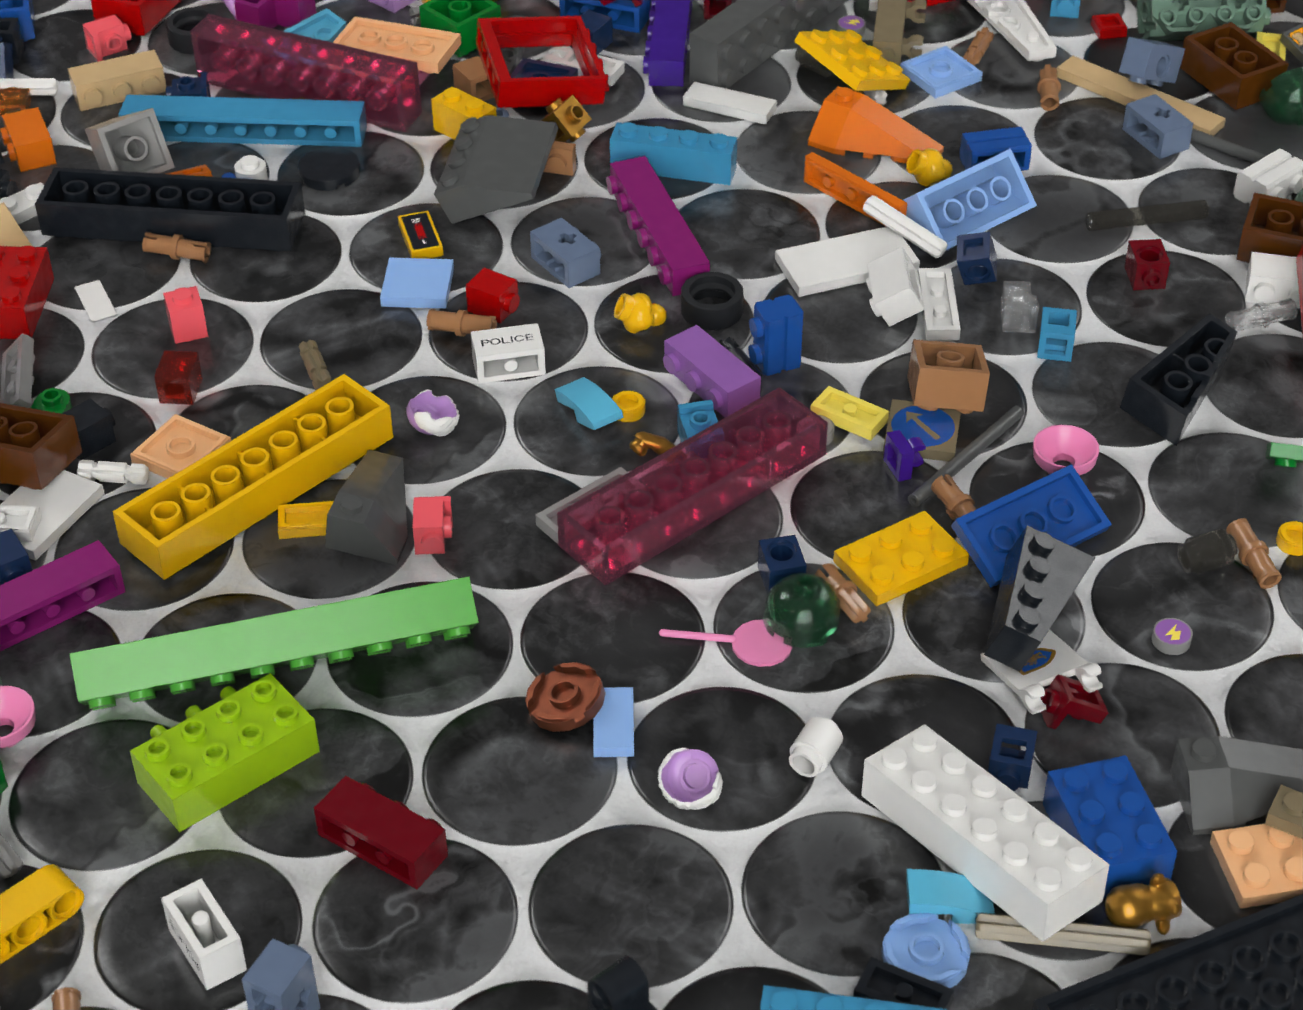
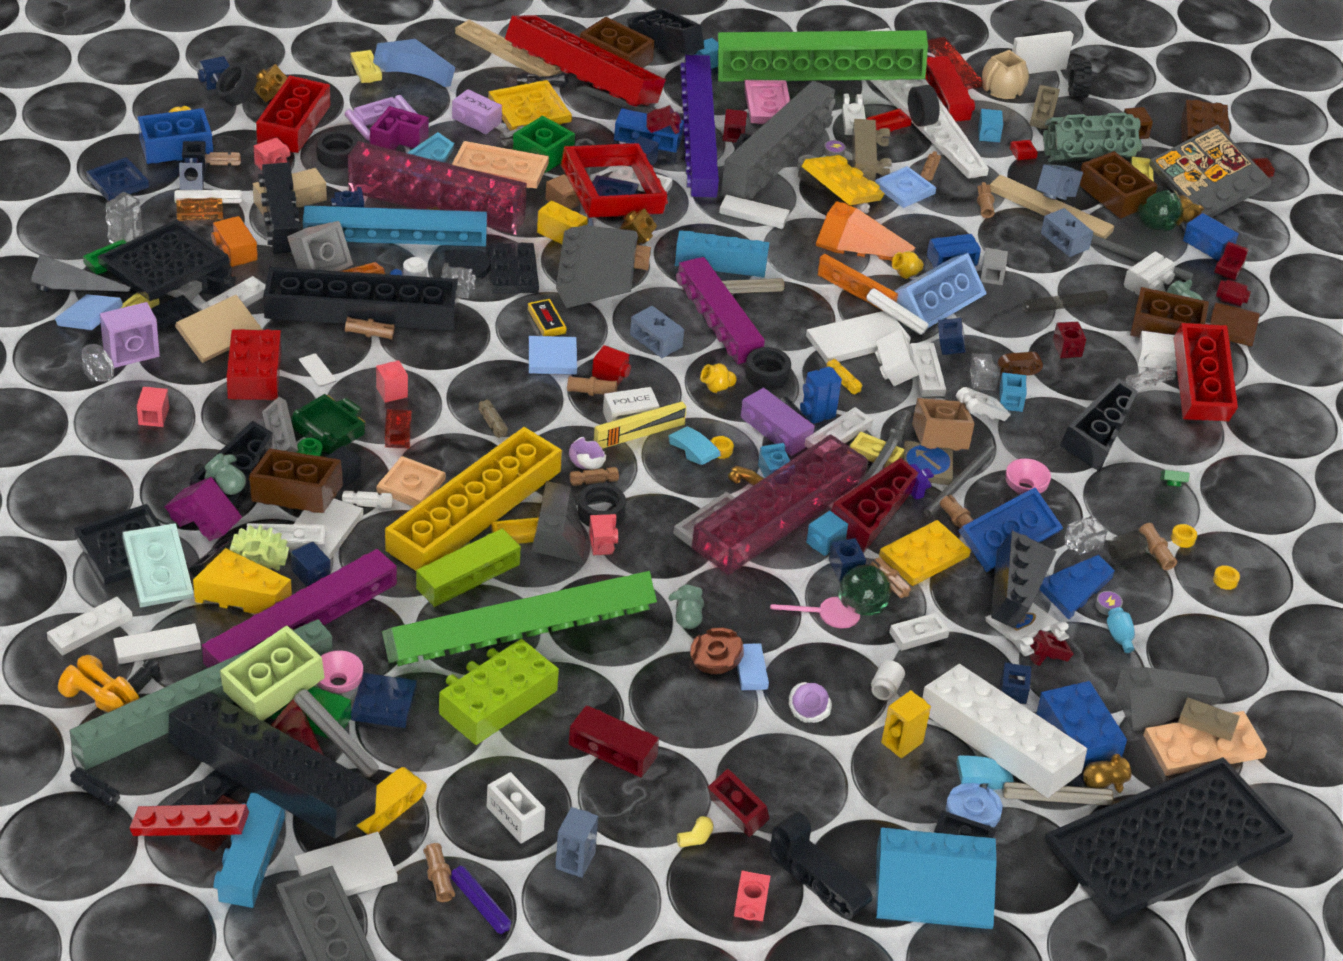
camera: 10 degrees left, 0 degrees up
none -> medium nougat axle [206,152,241,166]
none -> black wedge [258,162,301,254]
none -> dark green piece [290,394,365,455]
none -> dark blue plate [351,673,417,728]
none -> lime brick [416,528,521,607]
none -> clear brick [441,263,476,298]
none -> black plate [488,242,539,294]
none -> medium nougat axle [569,467,619,486]
none -> black tyre [578,483,626,527]
none -> light yellow tile [594,401,686,449]
none -> sand green animal [668,585,704,629]
none -> light yellow arm [677,816,714,847]
none -> dark red brick [707,769,770,838]
none -> dark tan axle [722,278,785,294]
none -> white plate [804,407,873,458]
none -> dark azure brick [806,511,848,556]
none -> yellow axle [827,359,863,394]
none -> dark red wedge [831,457,919,554]
none -> dark grey sword [854,410,911,489]
none -> yellow brick [881,690,931,759]
none -> white plate [889,612,949,651]
none -> white plate [956,387,1011,421]
none -> light grey brick [980,248,1008,285]
none -> reddish brown beam [997,352,1043,376]
none -> blue wing [1039,555,1115,620]
none -> clear brick [1065,515,1108,555]
none -> medium azure plant [1107,607,1135,653]

